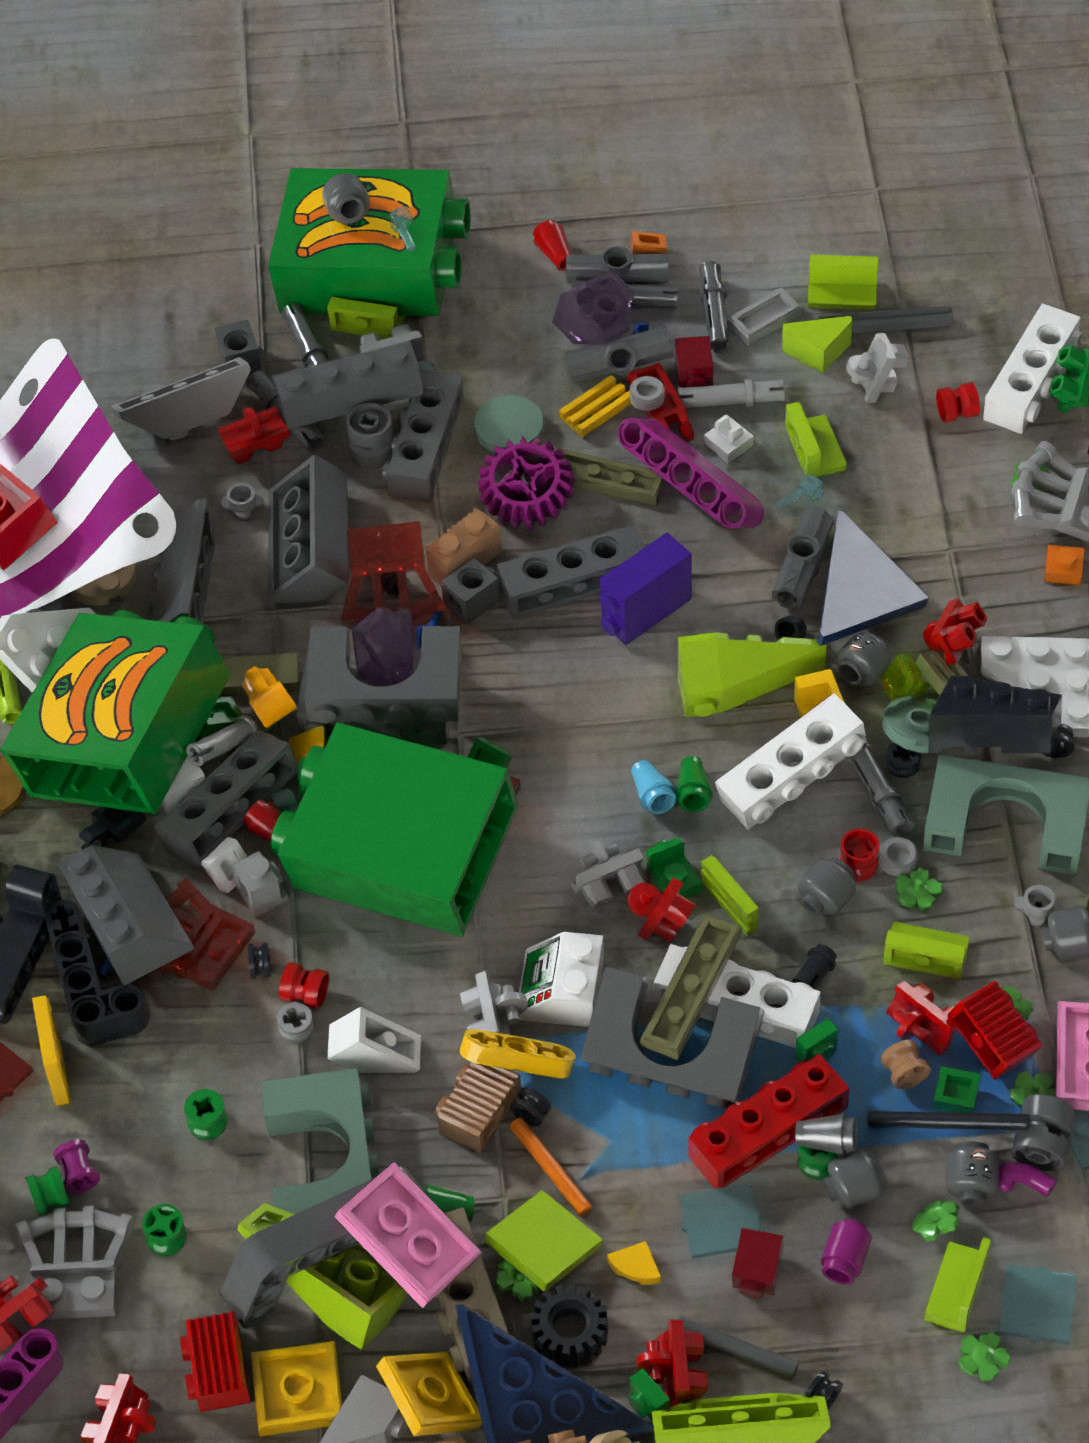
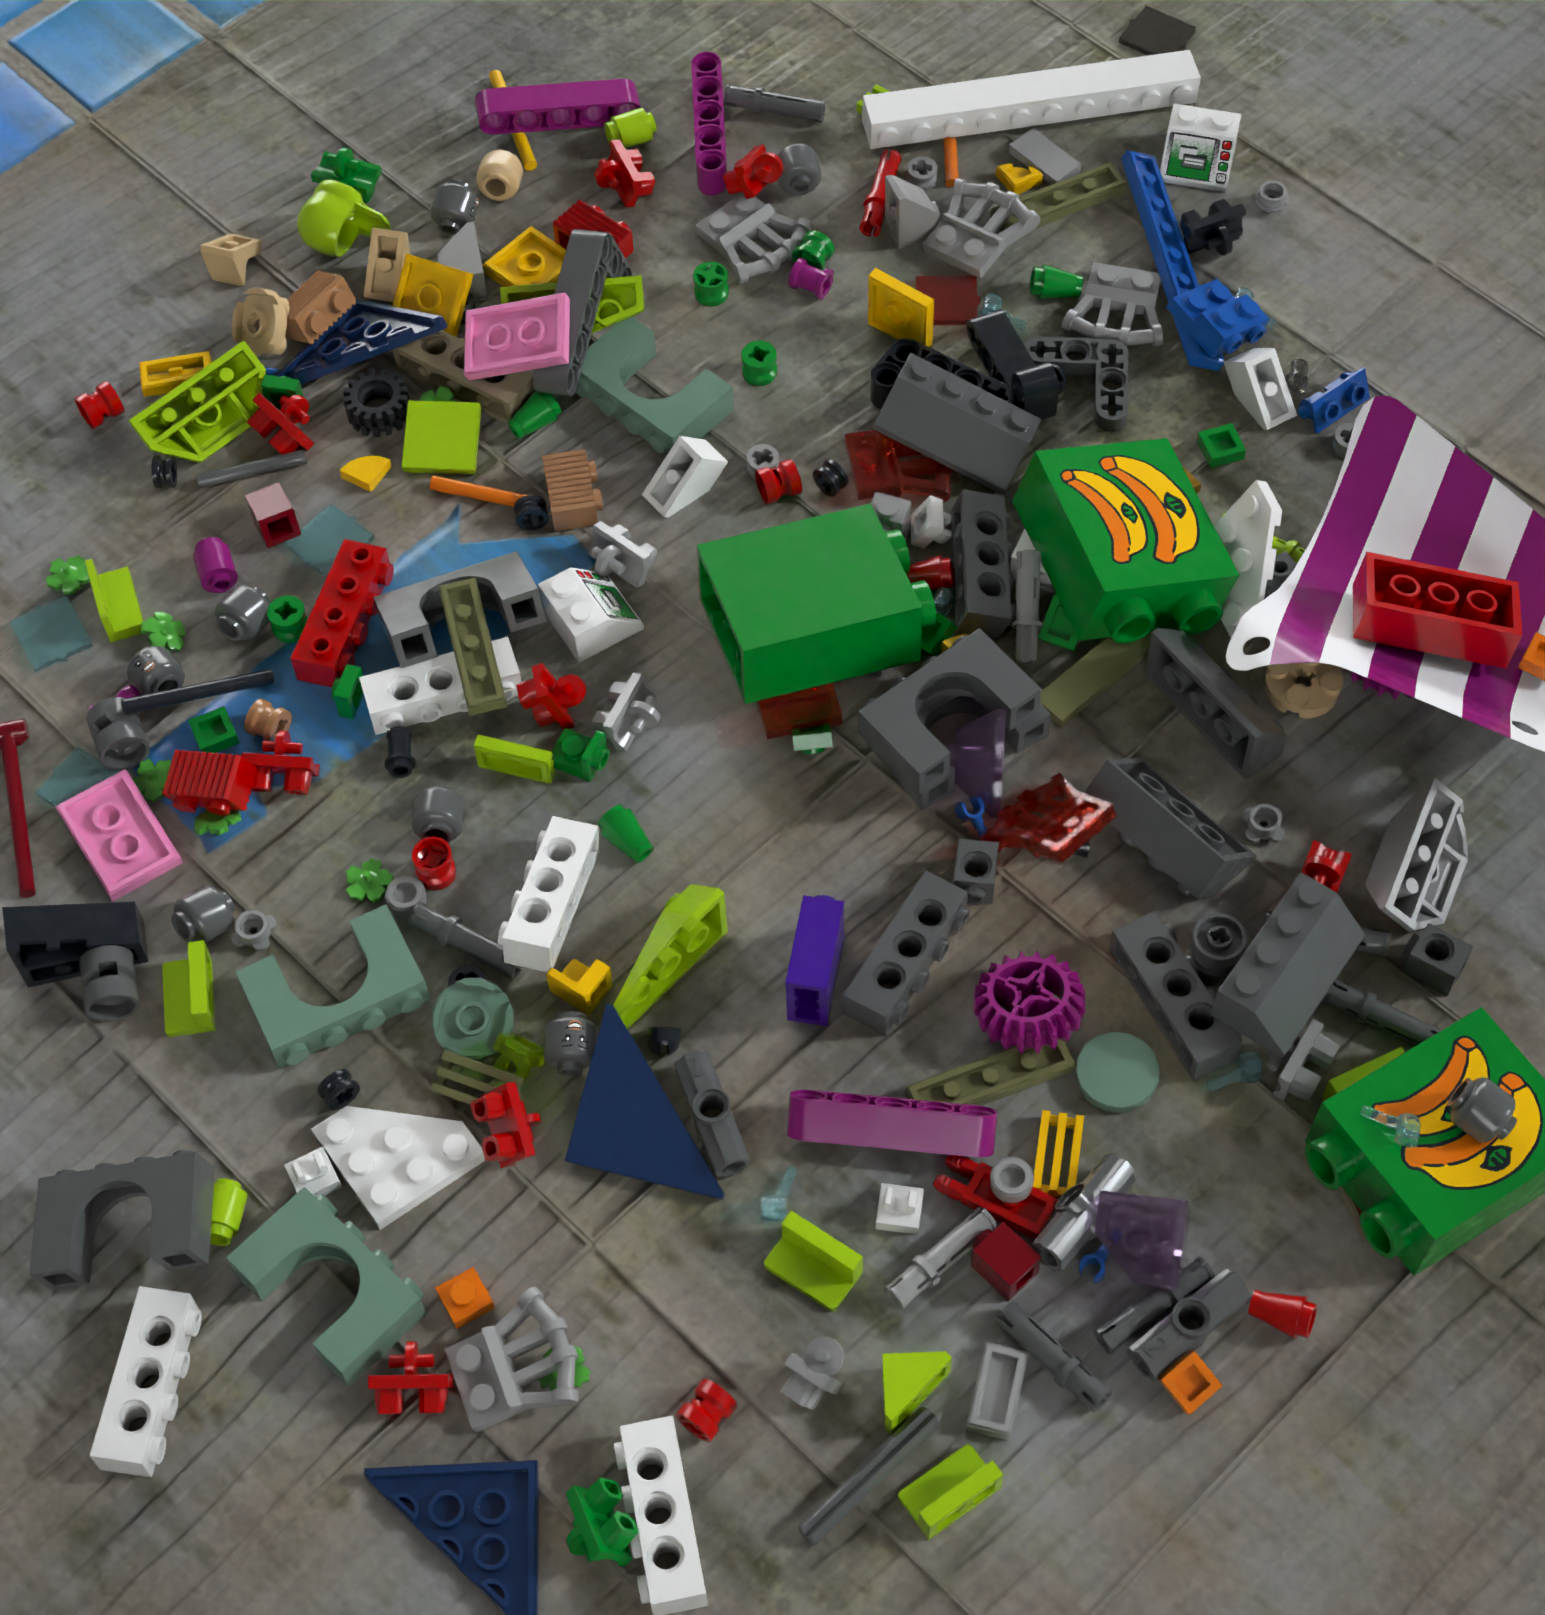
camera: 140 degrees right, 5 degrees up
light orange piece [241,666,297,729] -> none
medium nougat brick [426,509,502,587] -> none
yellow beam [459,1029,576,1079] -> none
medium azure cone [631,760,676,814] -> none
flat silver cone [795,1113,857,1155] -> none
lime panel [883,922,969,980] -> none
black wedge [928,675,1062,753] -> none

